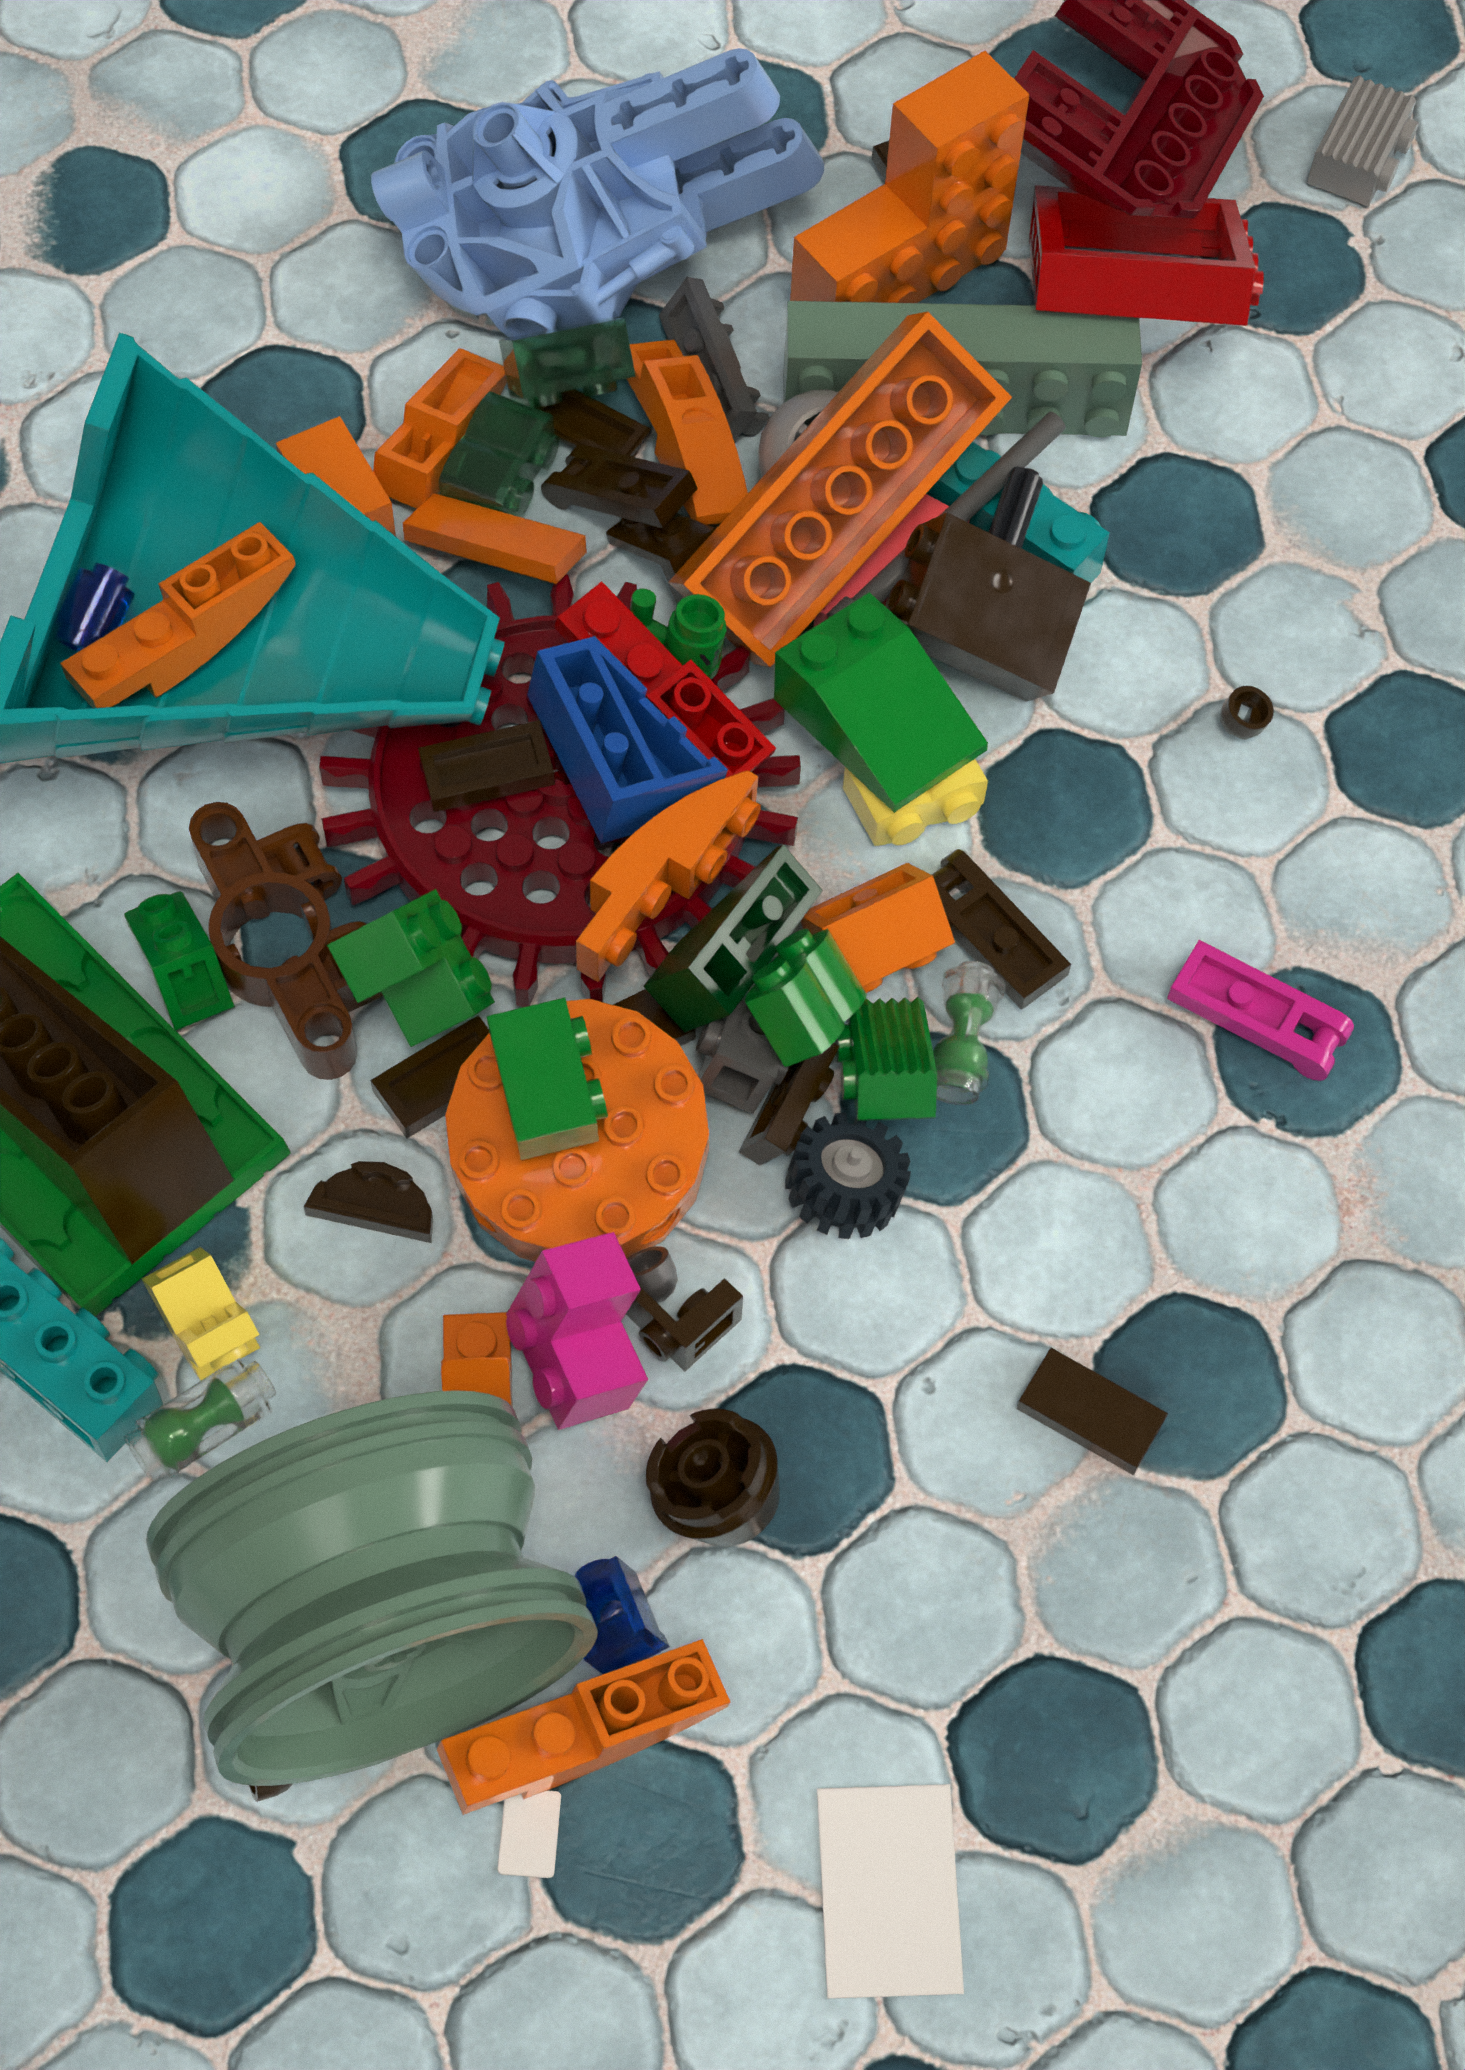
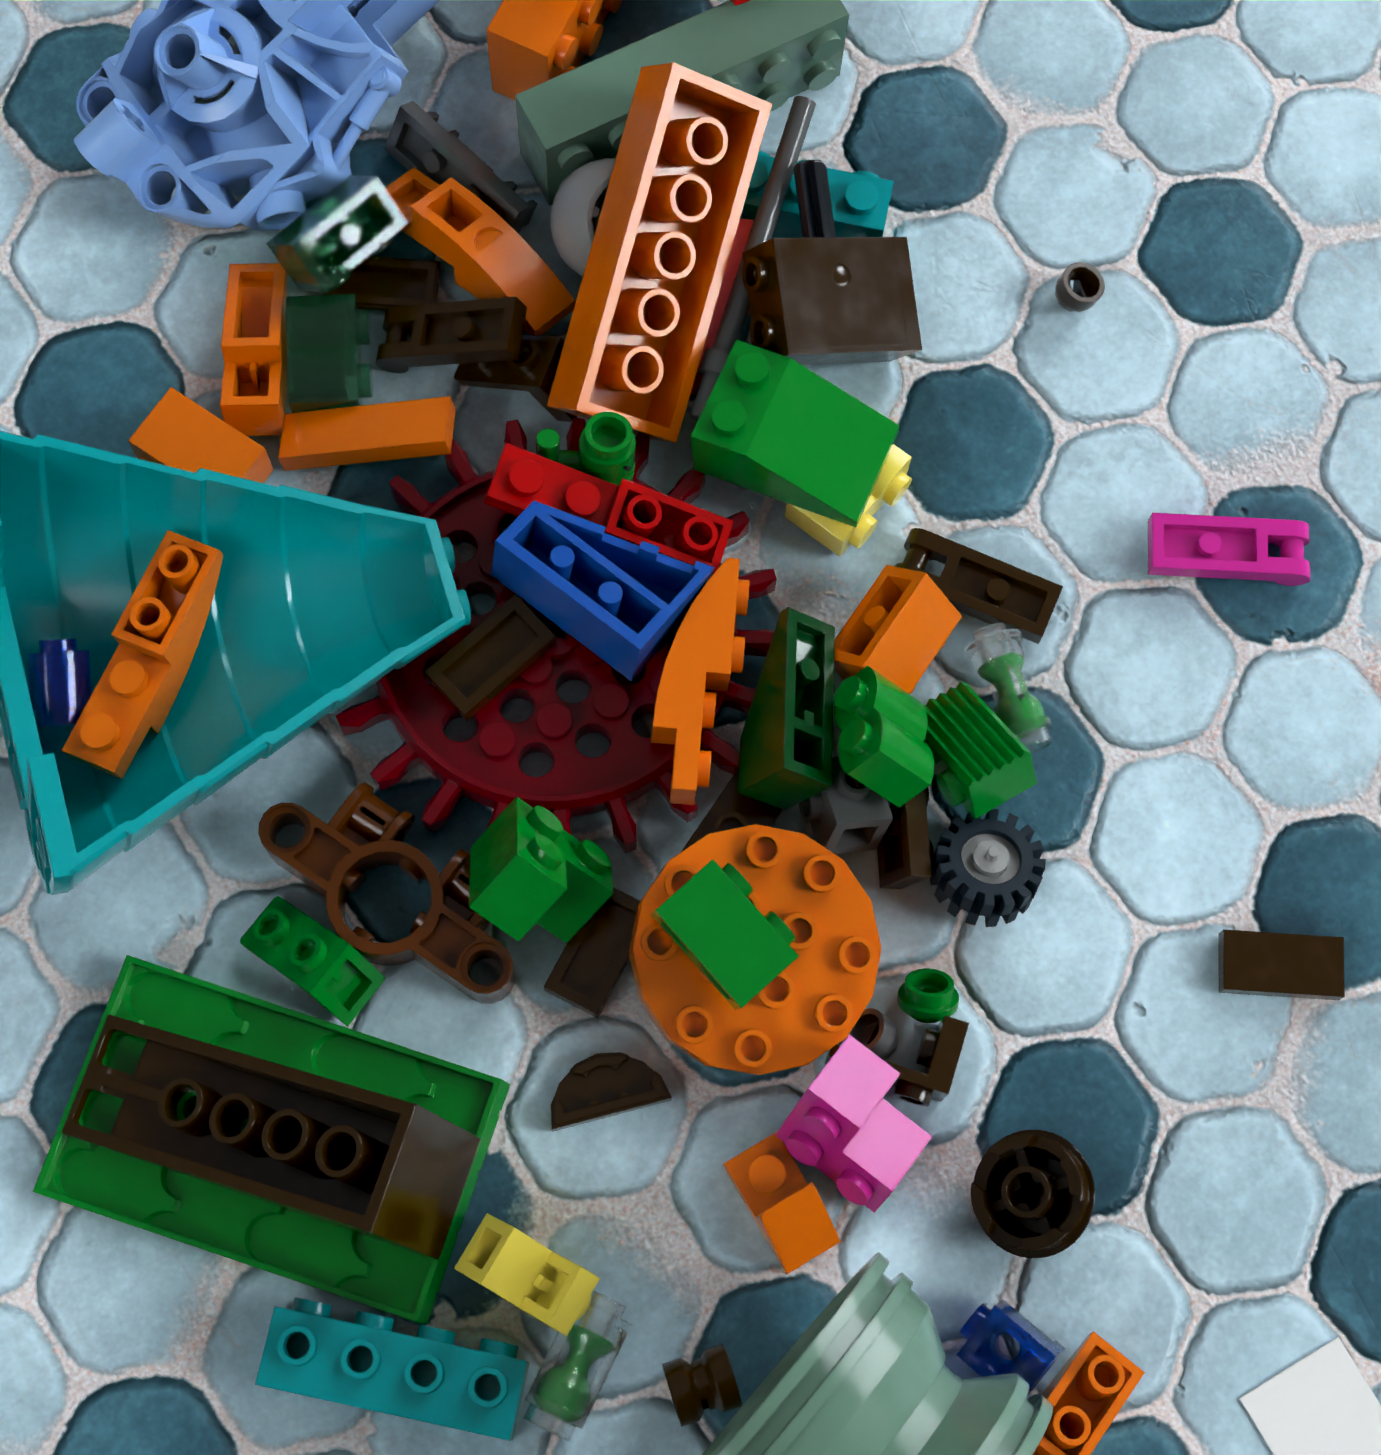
camera: 30 degrees left, 10 degrees up
none -> green plate [897,968,959,1023]

